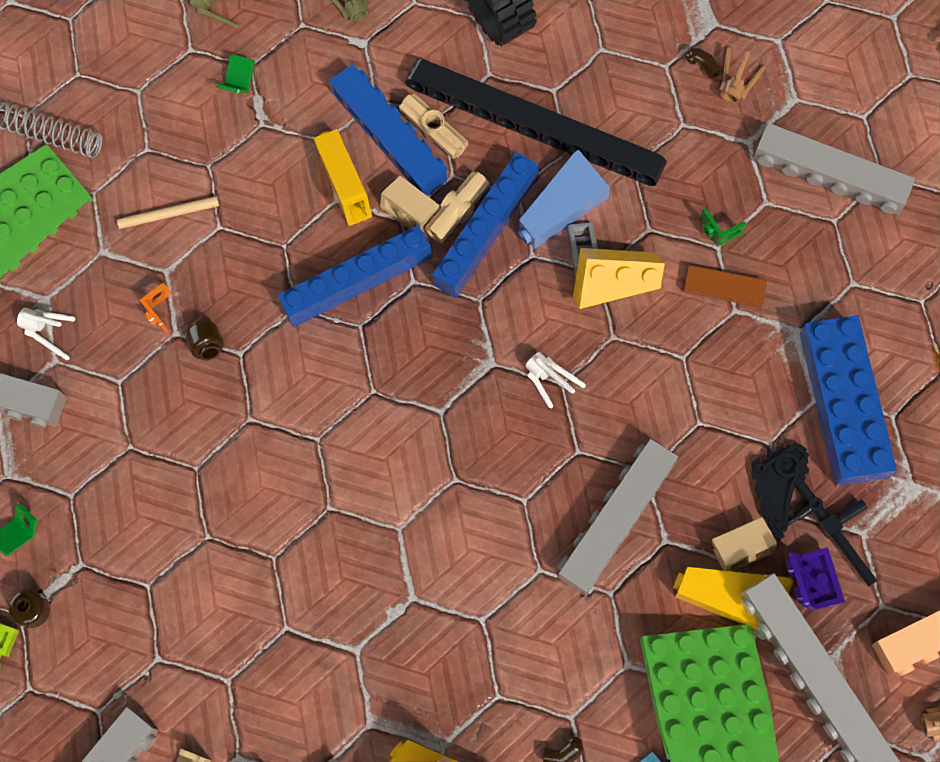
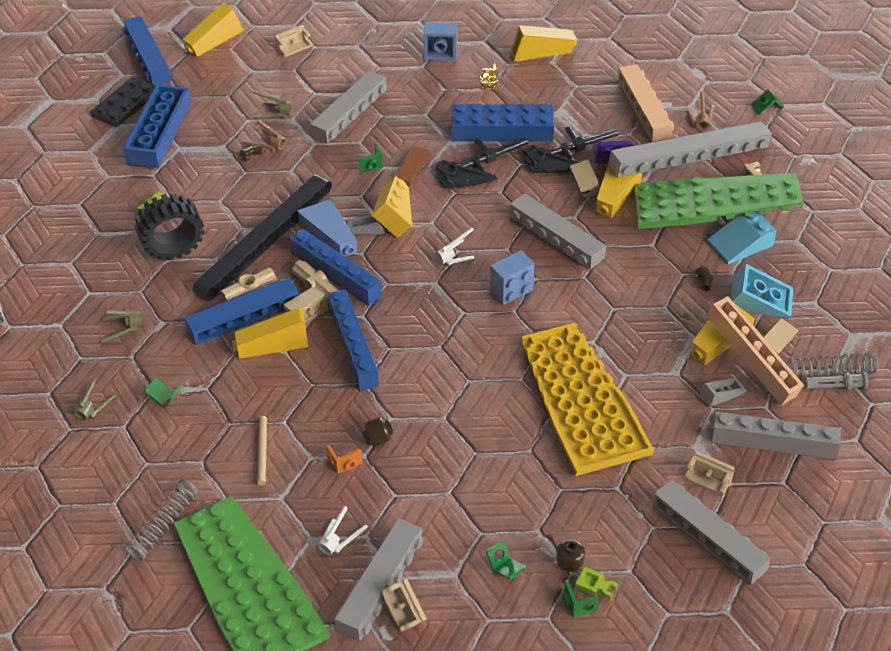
camera: 85 degrees left, 25 degrees down
none -> olive plant [253,91,292,120]
none -> black bar [435,138,528,188]
none -> medium blue brick [490,250,535,305]
none -> yellow wing [522,323,654,476]

